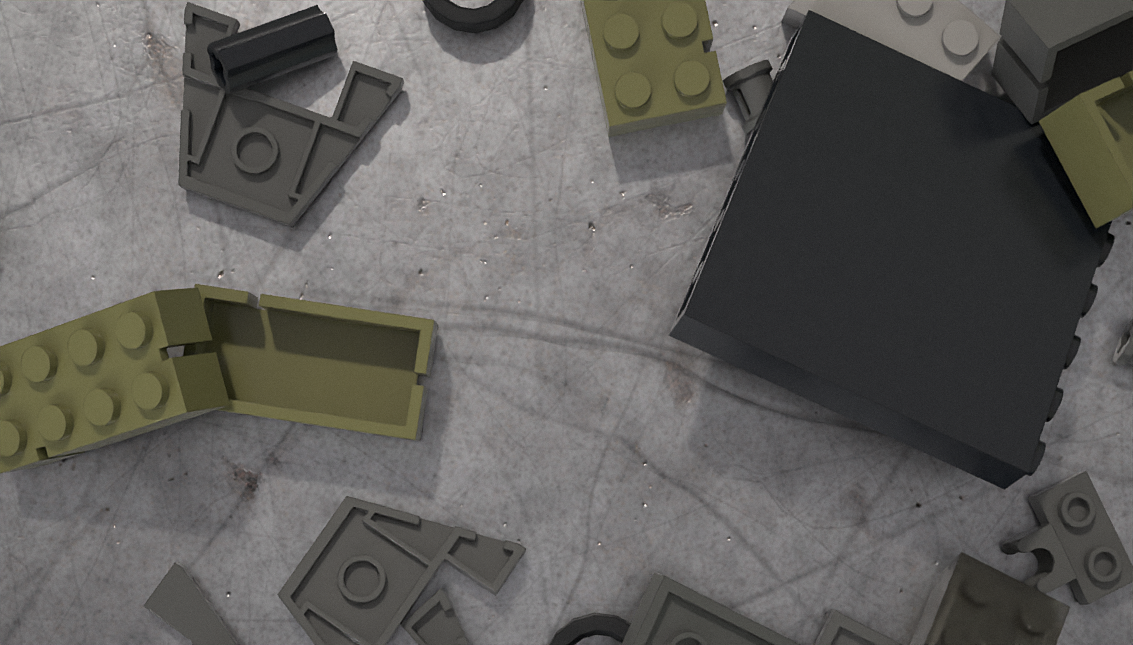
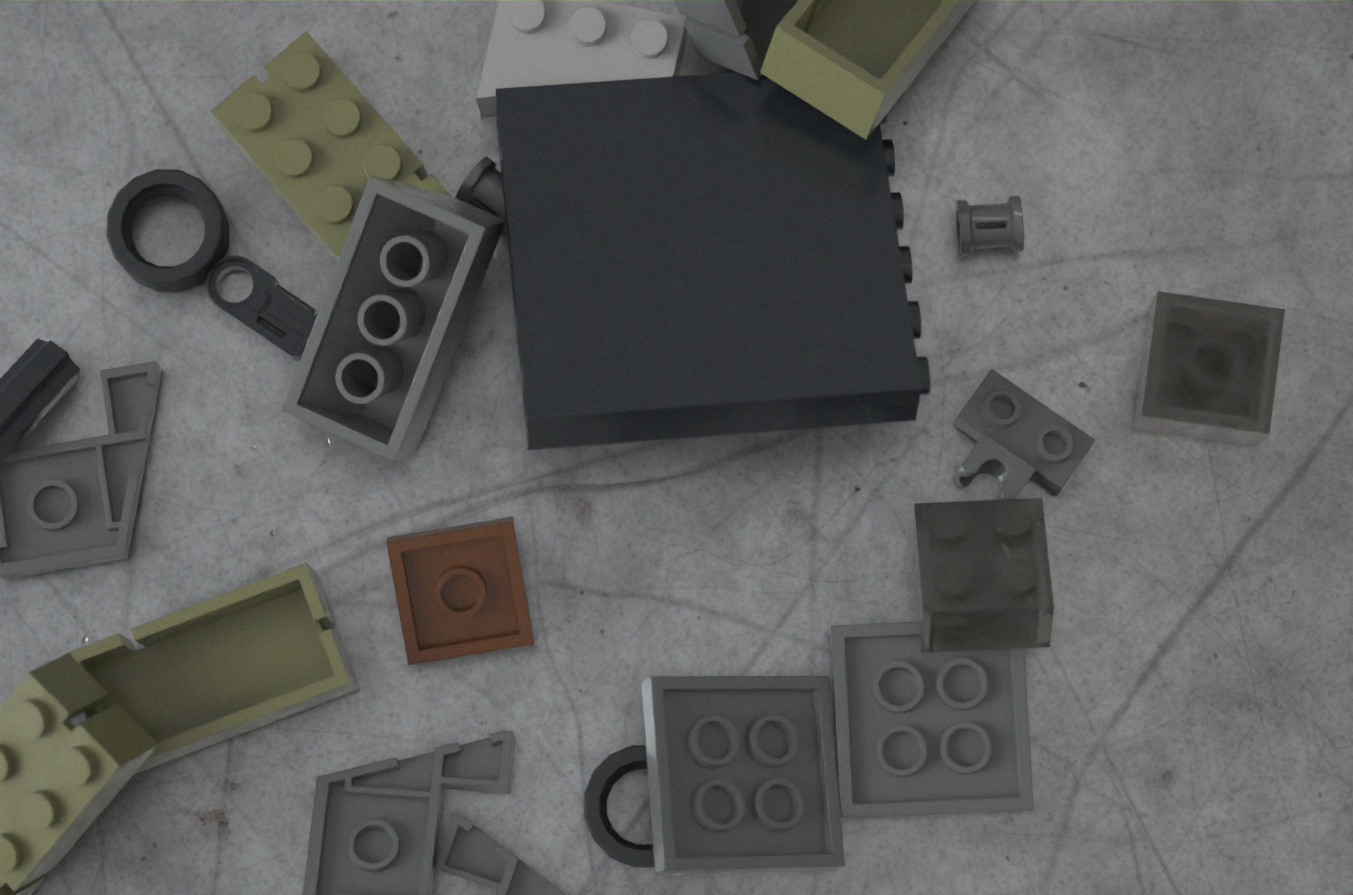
camera: 25 degrees left, 5 degrees down
none -> black piece [206,256,317,361]
none -> dark grey slope [281,176,506,462]
none -> reddish brown hinge [386,516,534,665]

